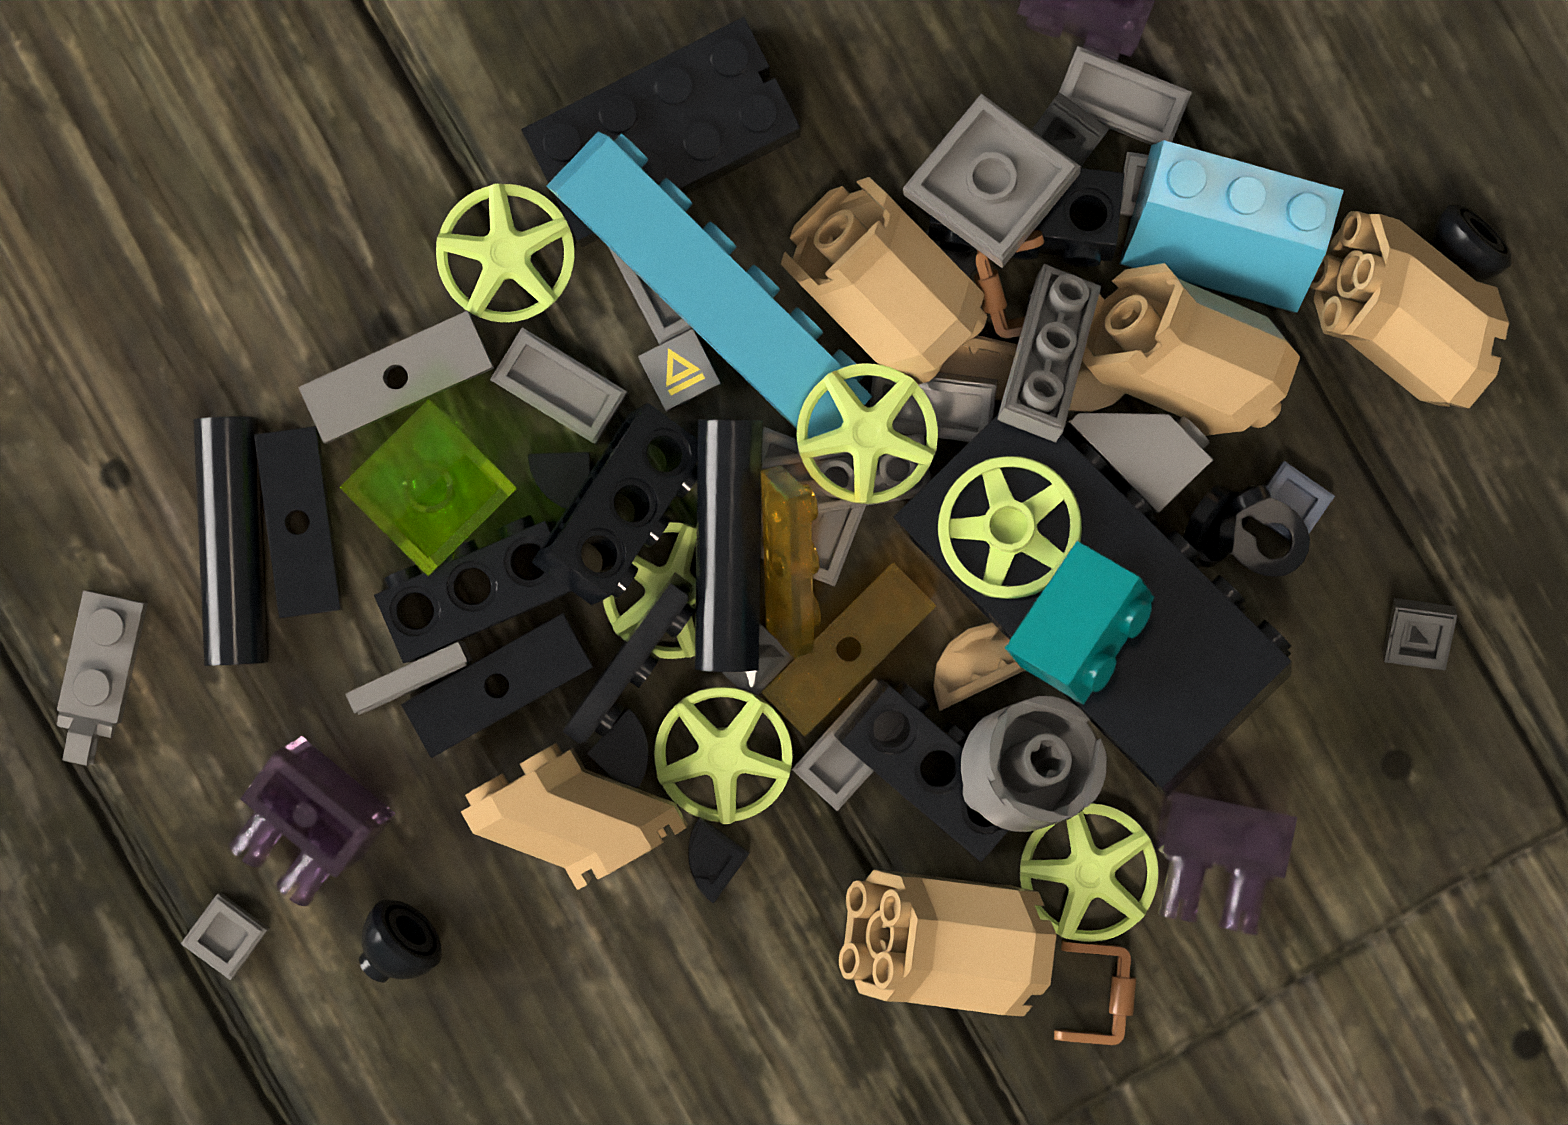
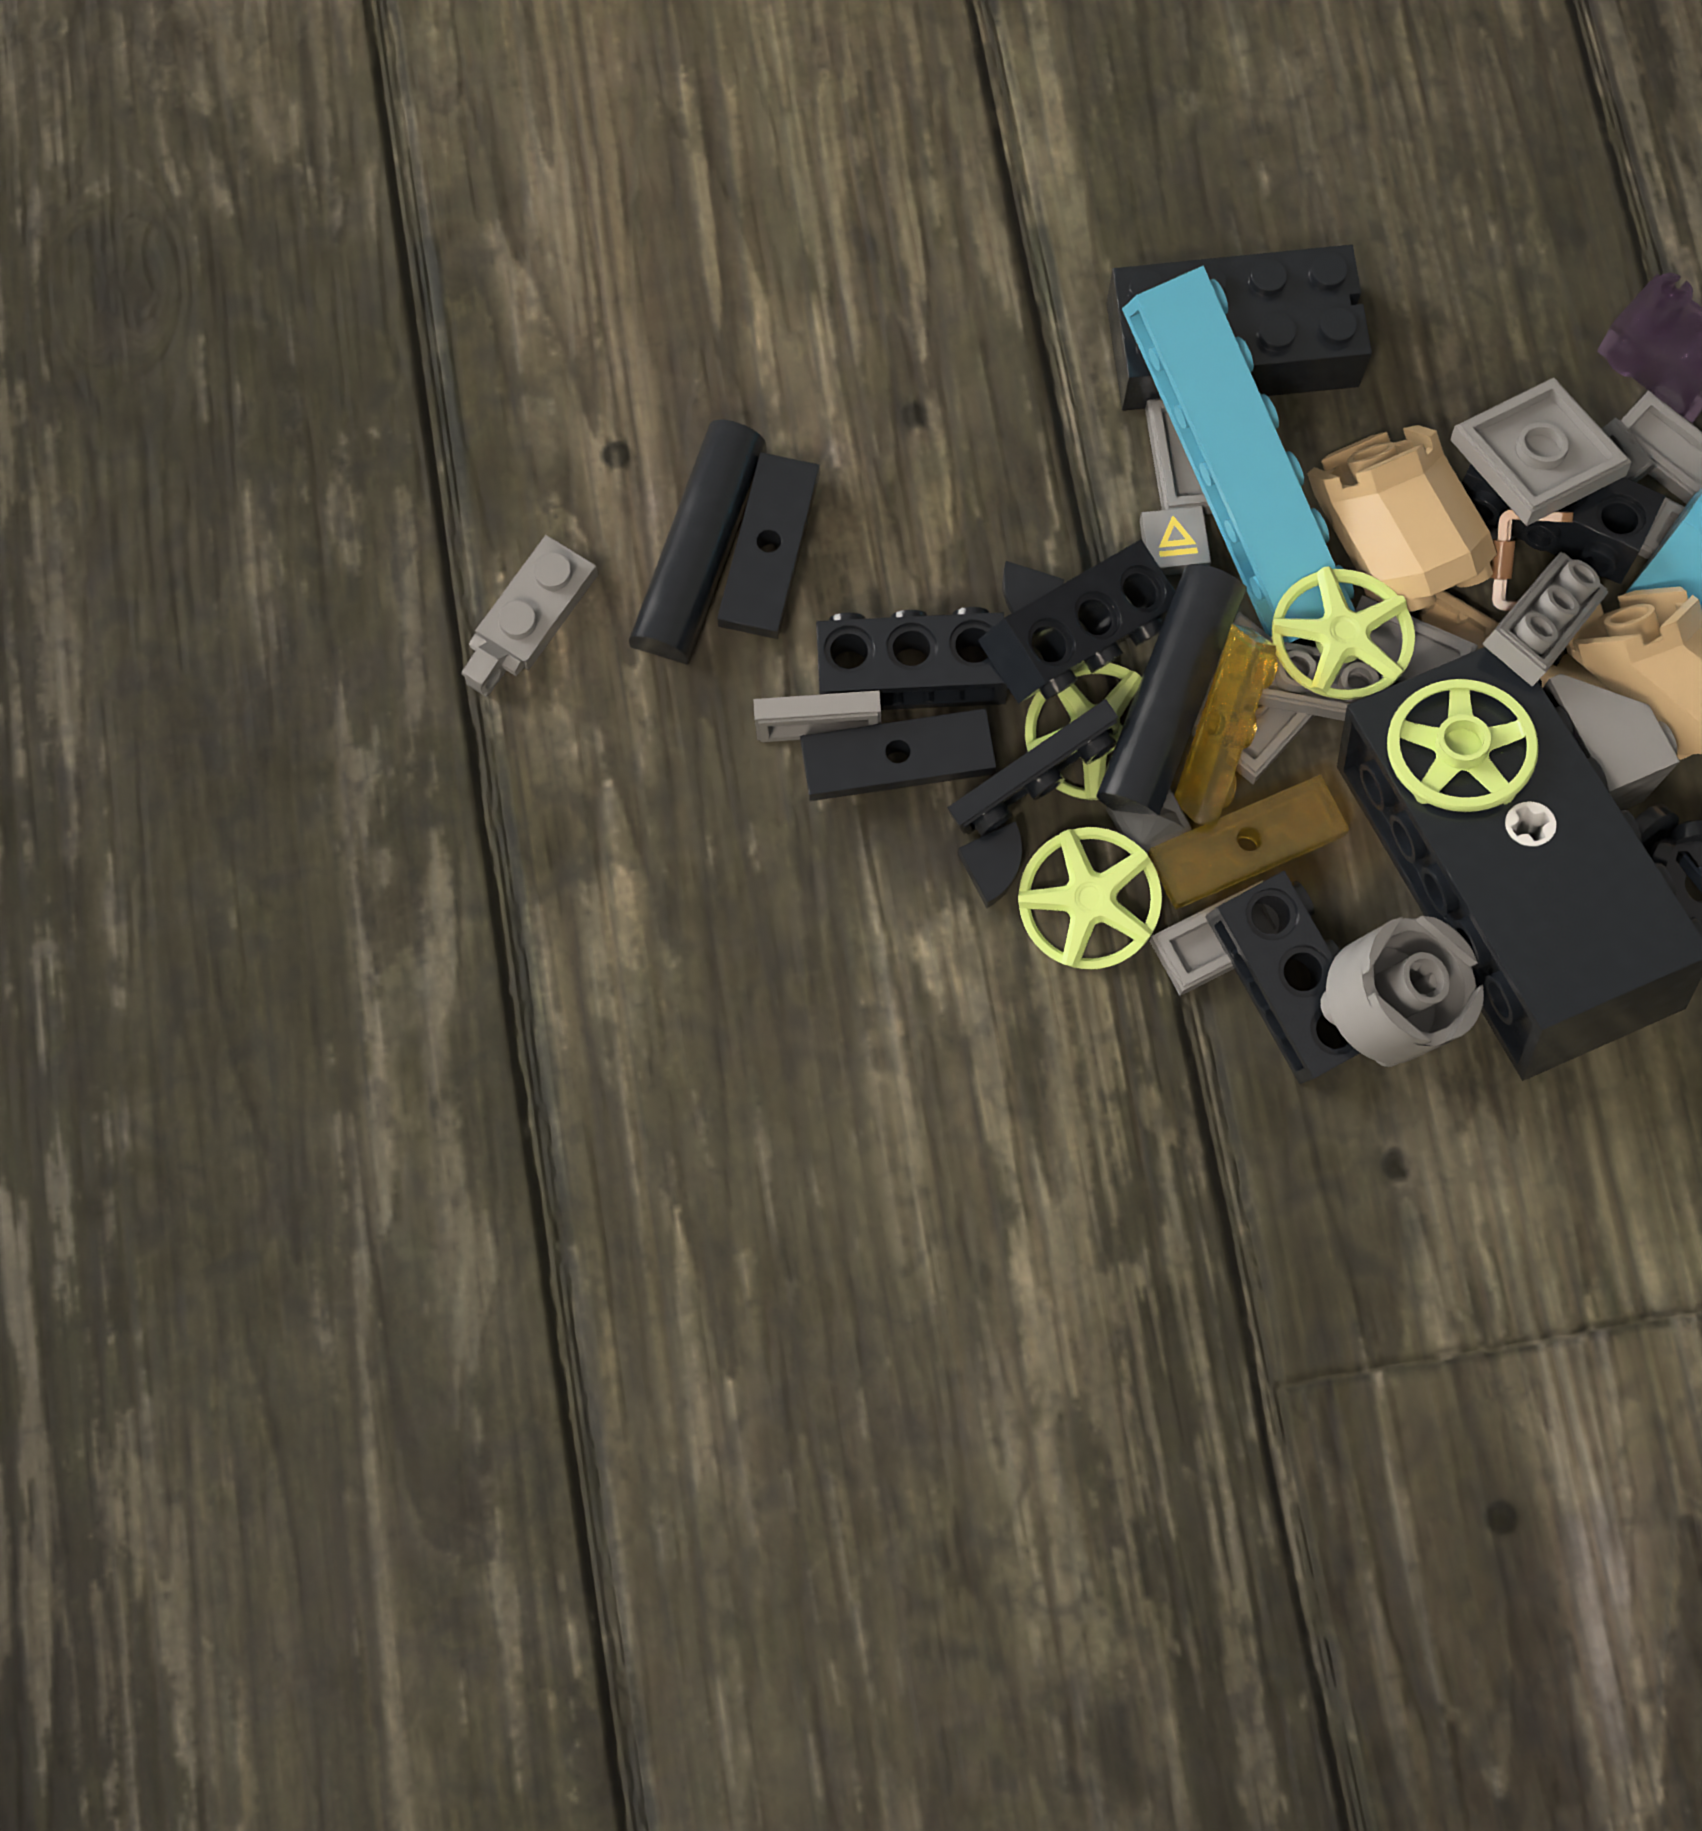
camera: 25 degrees right, 15 degrees down
light grey tile [181,892,270,980] -> none
brick [229,736,396,907] -> none
light grey tile [298,311,494,444] -> none
clear neon green slope [339,398,517,576] -> none
black brick [359,900,442,983] -> none
yellowish green wheel [436,184,575,323] -> none
tan brick [461,743,688,890] -> none
light grey tile [490,328,628,445] -> none
black tile [688,817,750,904] -> none
tan brick [839,870,1056,1016] -> none
tan tile [933,623,1025,711] -> none
teal brick [1005,541,1154,705] -> none
yellowish green wheel [1020,803,1158,942] -> none
medium nougat piece [1054,940,1136,1045] -> none
brick [1155,789,1298,935] -> none

